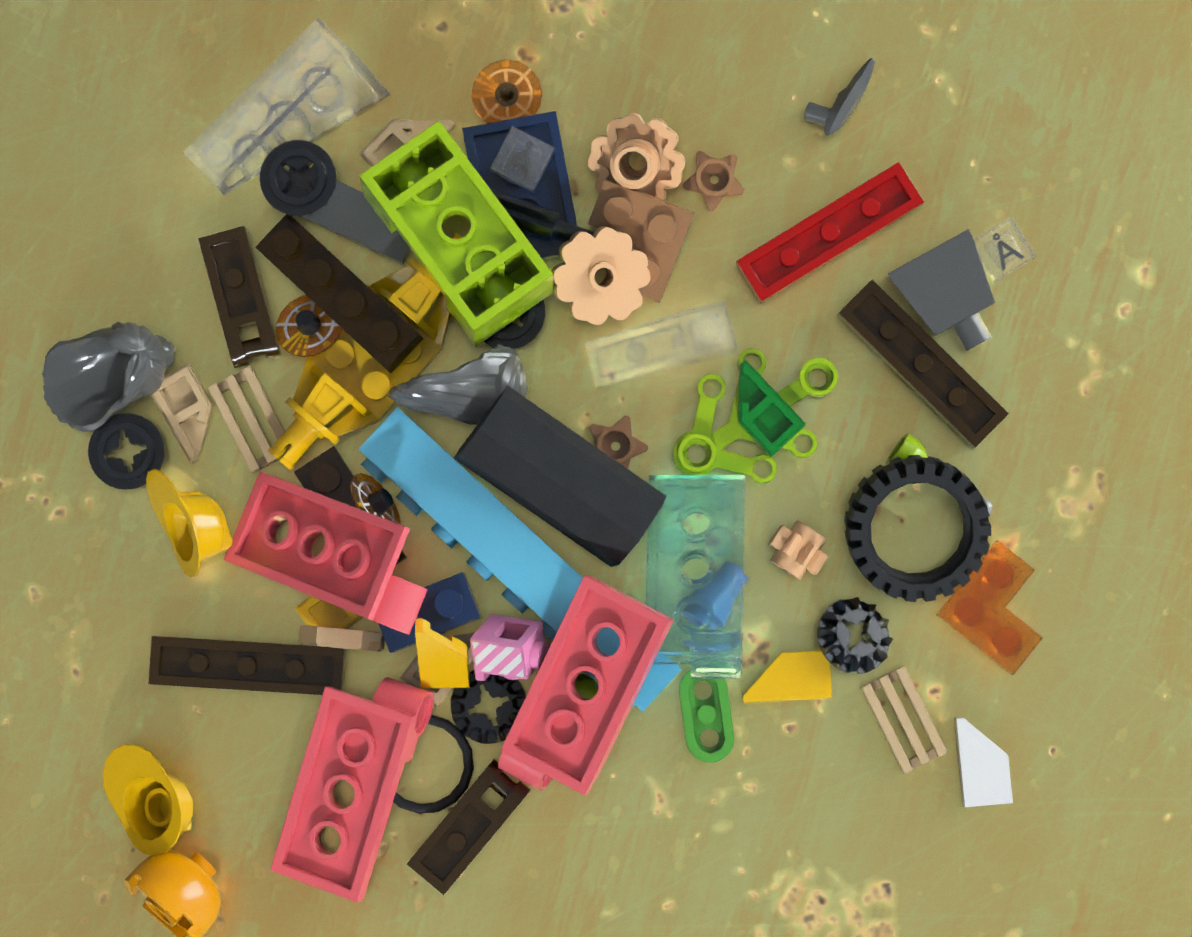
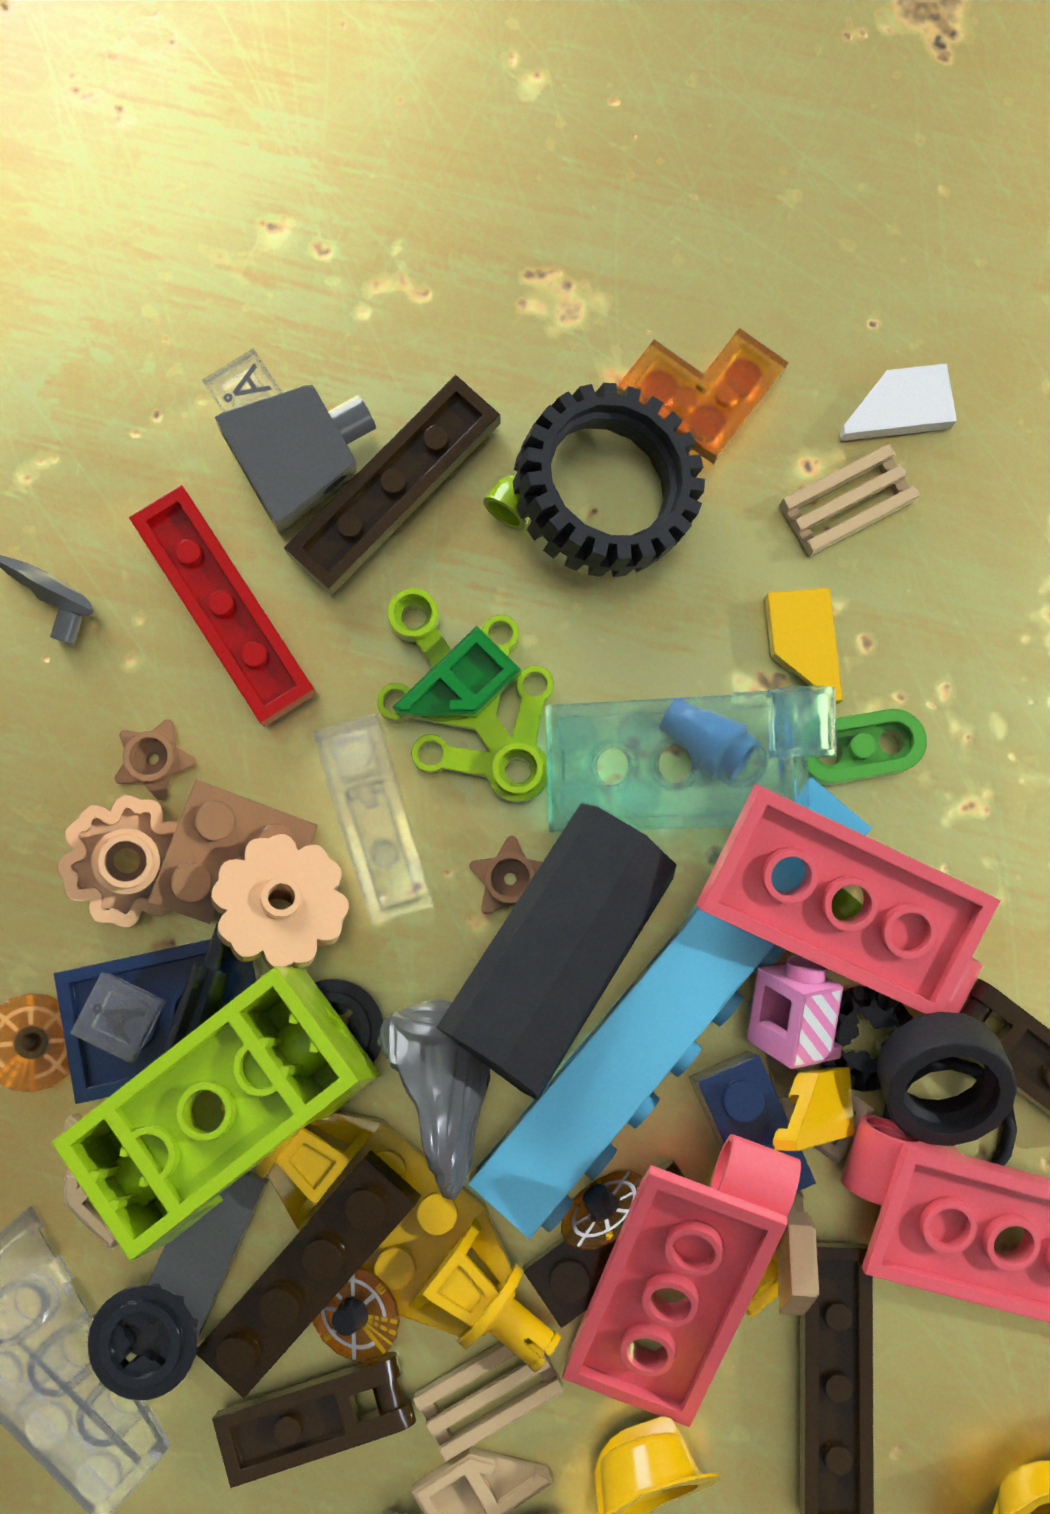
camera: 95 degrees left, 5 degrees down
light nougat gear [768,520,829,580] -> none
black gear [817,597,893,674] -> none
none -> black tyre [876,1012,1017,1146]

